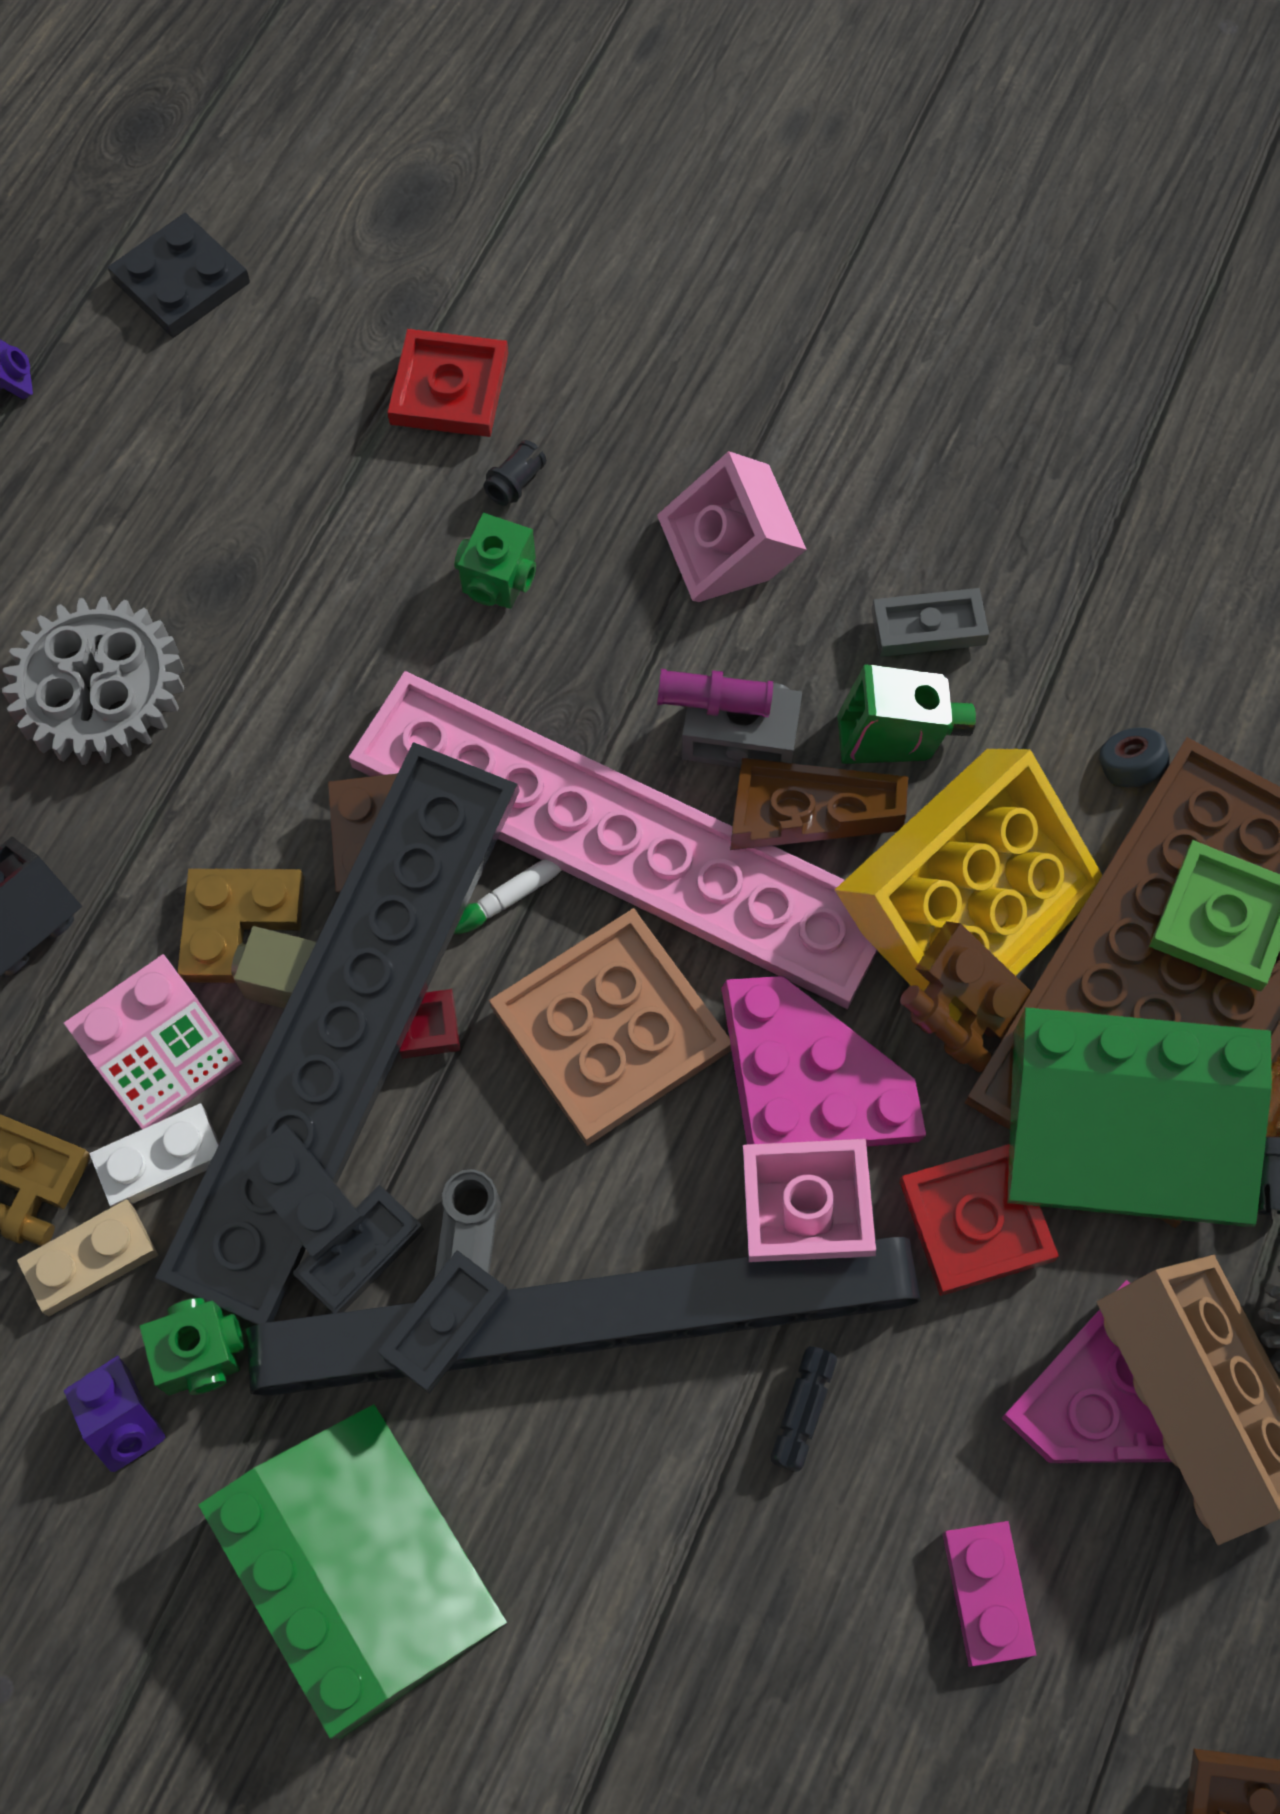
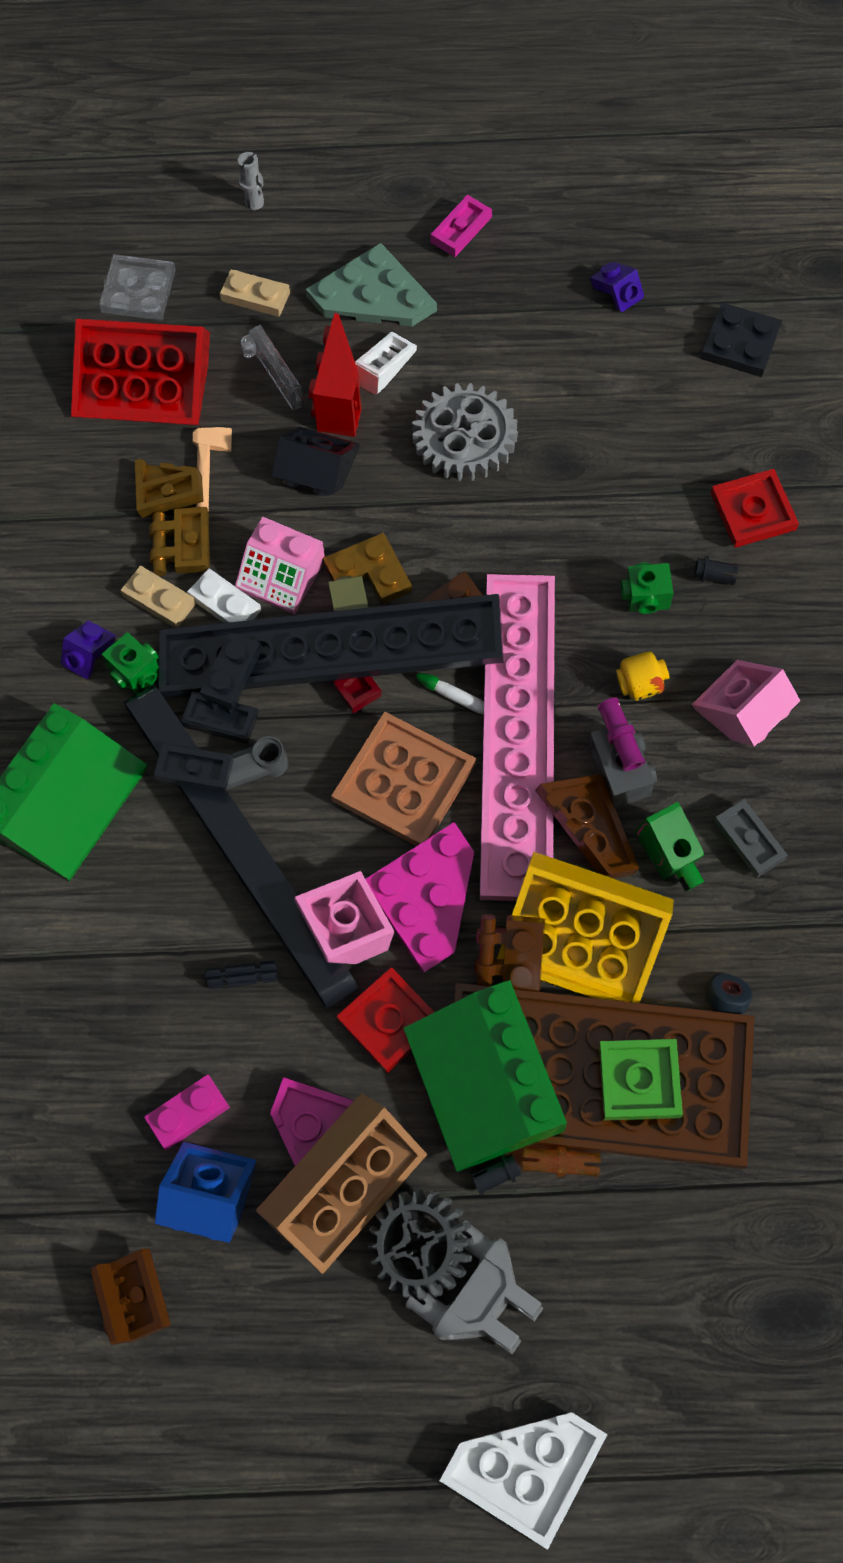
camera: 65 degrees right, 0 degrees up
none -> blue slope [155,1142,257,1243]
none -> yellow head [616,651,670,701]

